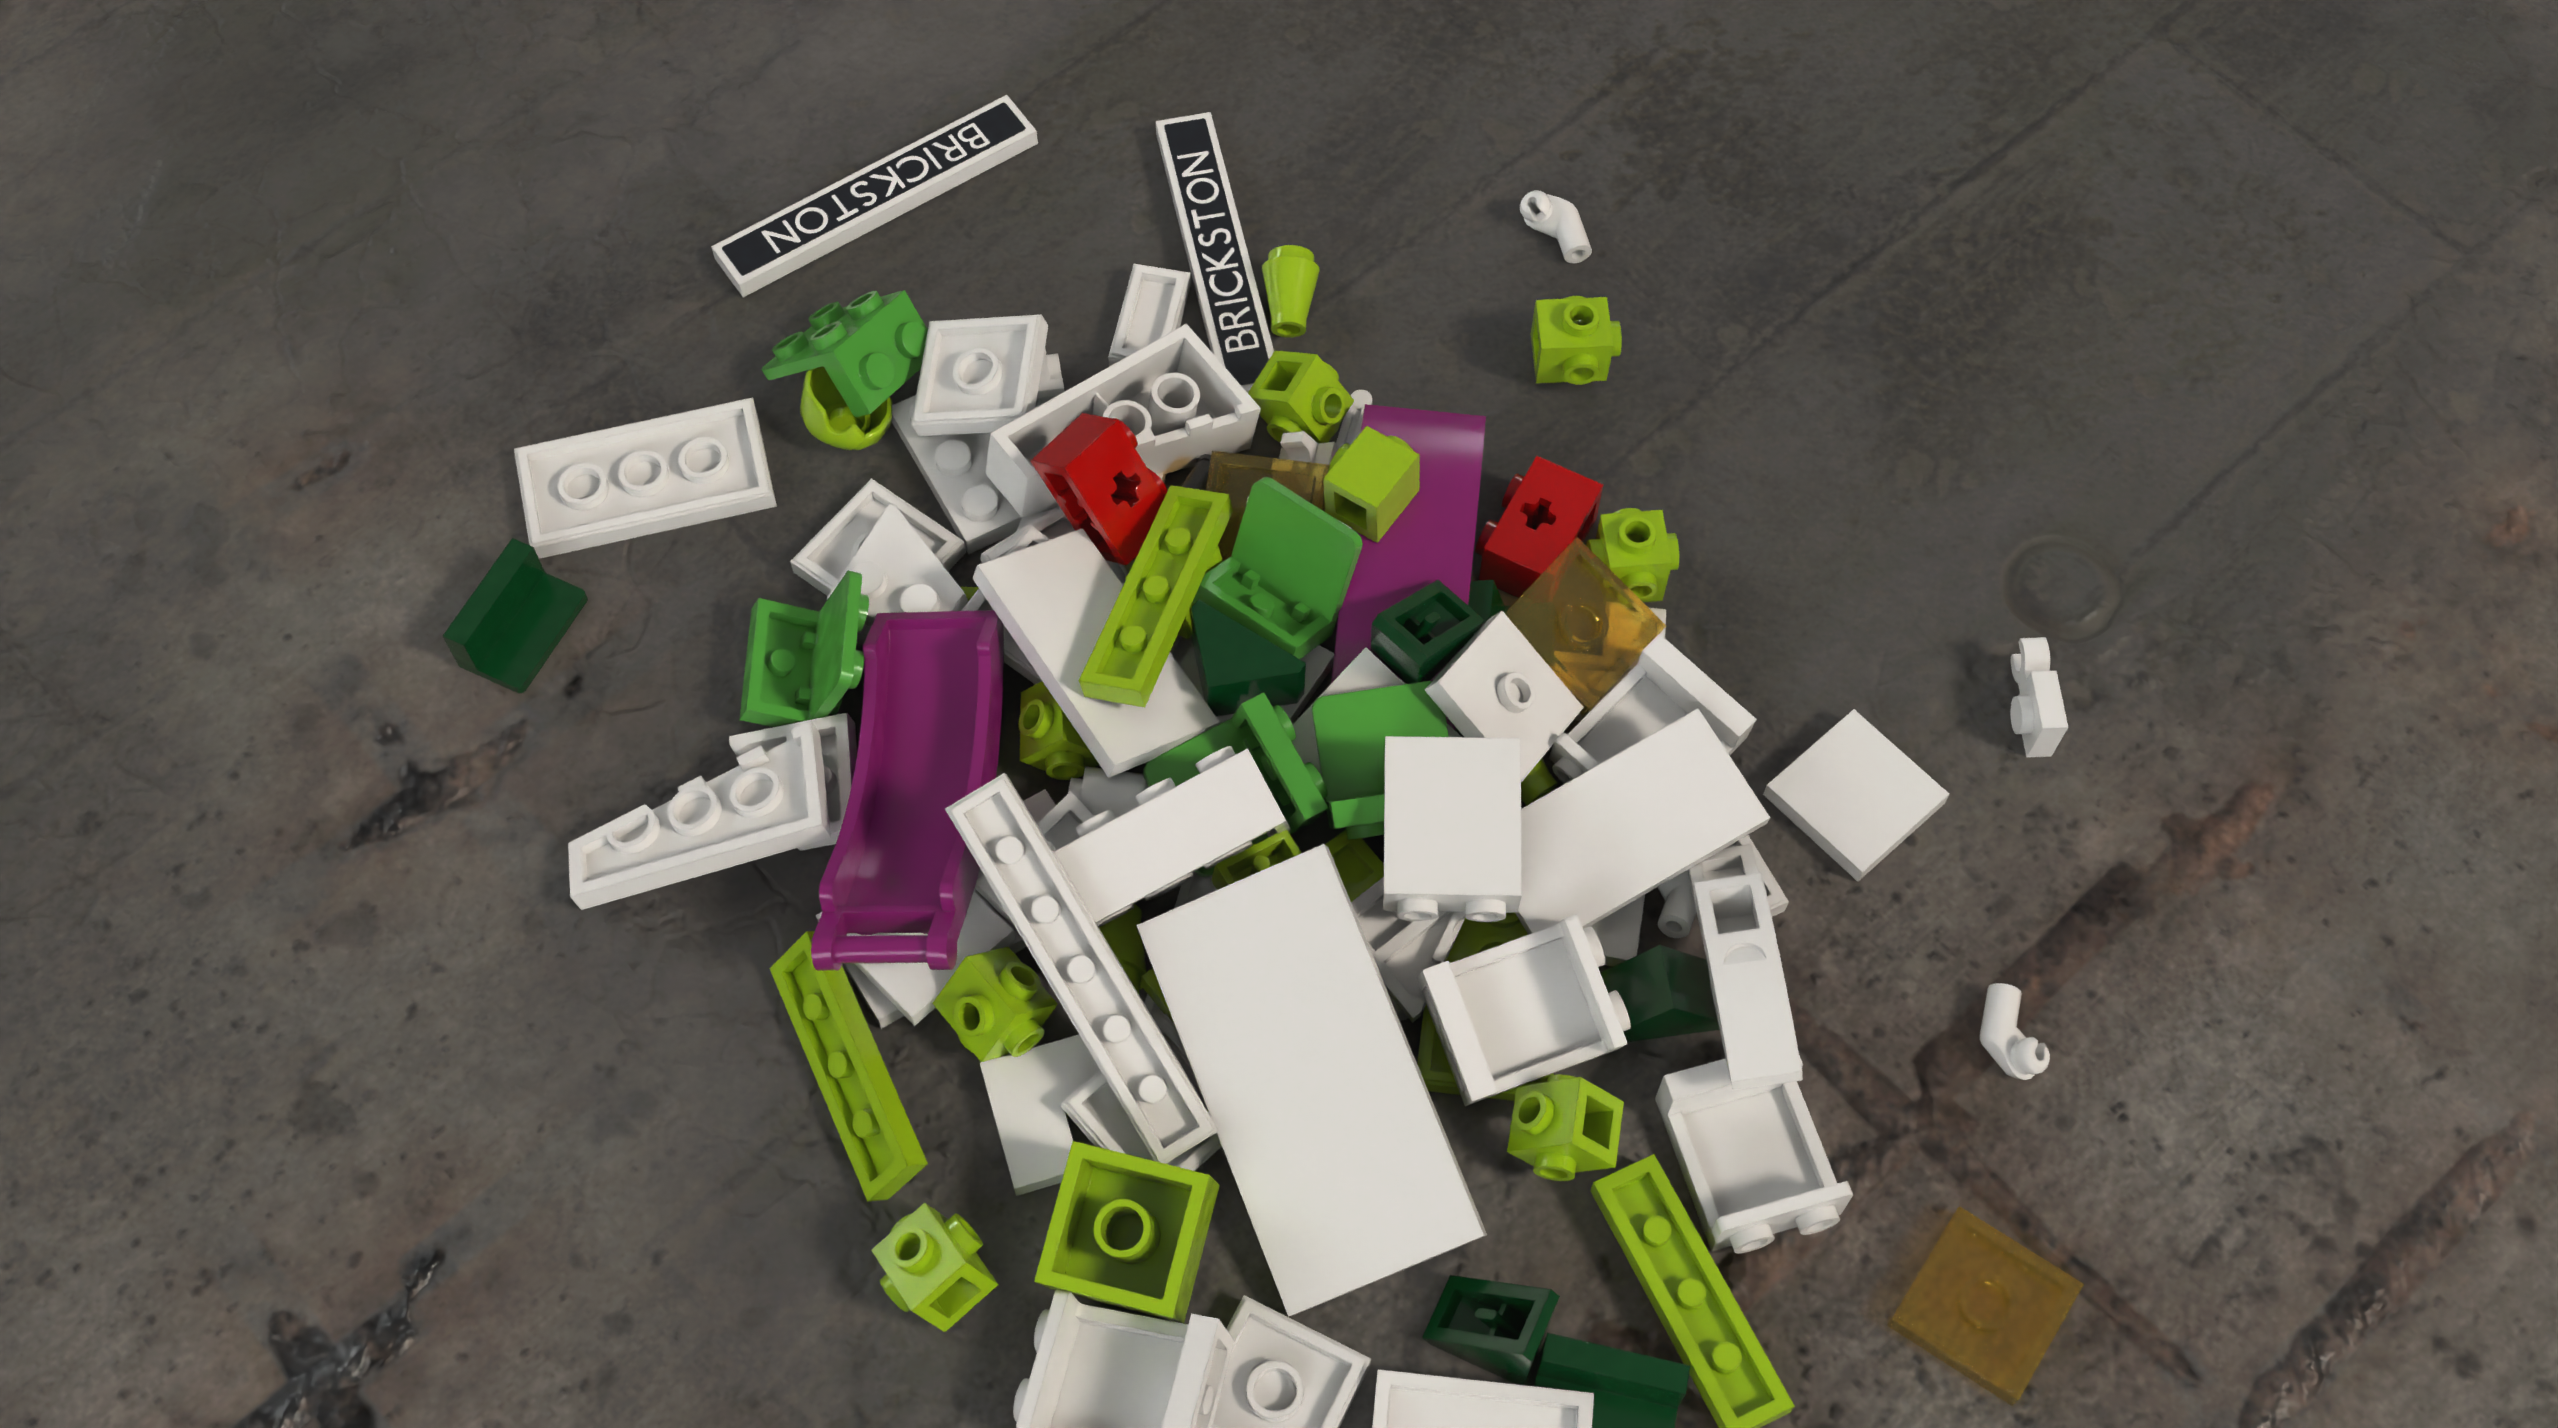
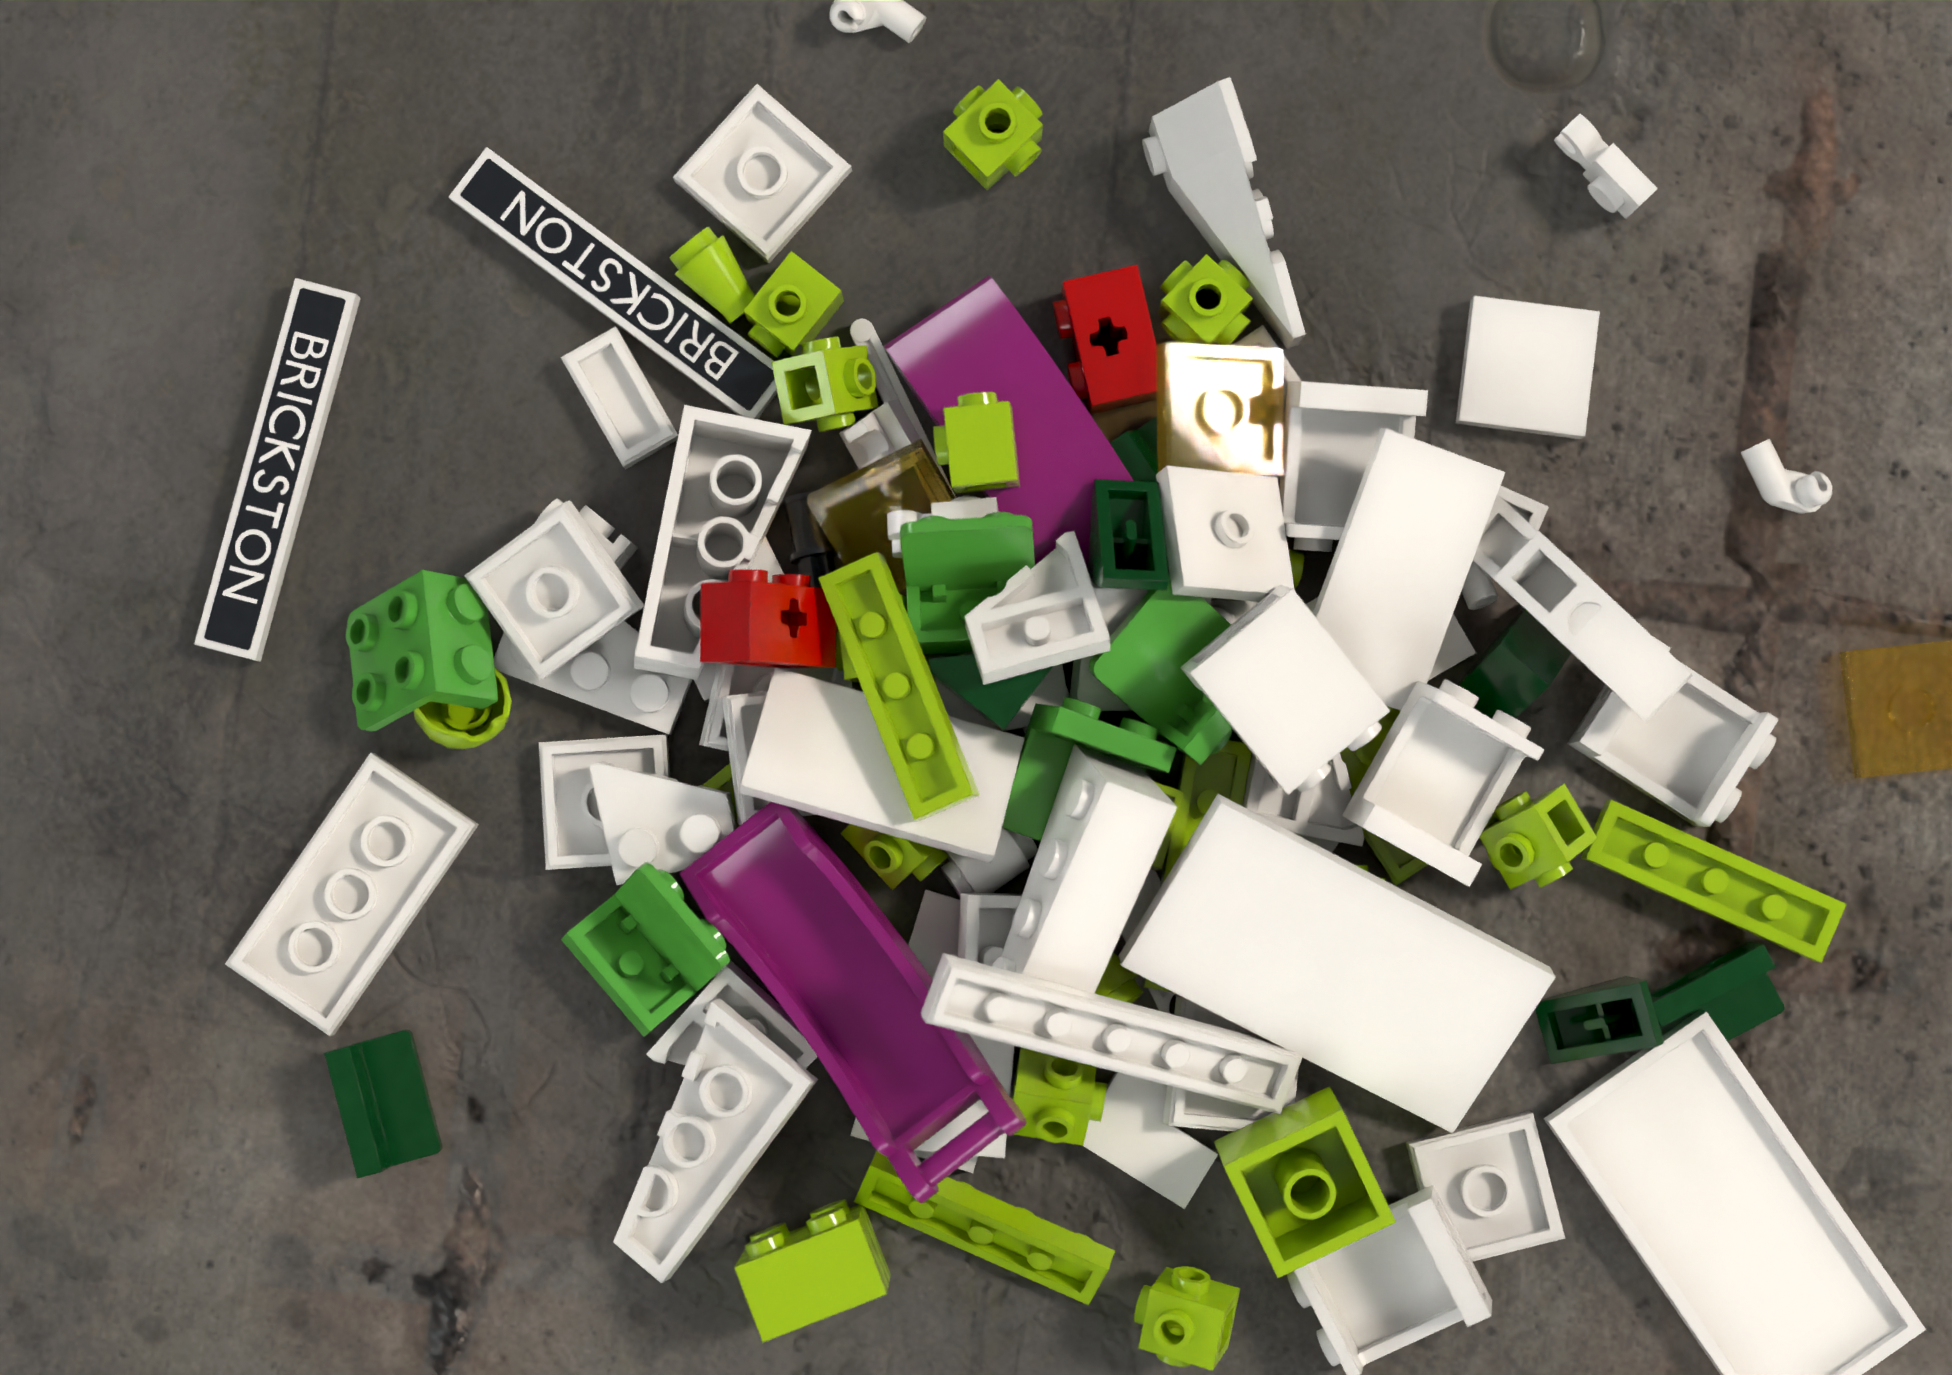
camera: 40 degrees left, 25 degrees up
none -> white tile [673,84,852,264]
none -> lime brick [734,1199,891,1342]
none -> lime brick [743,251,844,358]
none -> white wing [965,531,1110,685]
none -> white wedge [1142,77,1306,348]

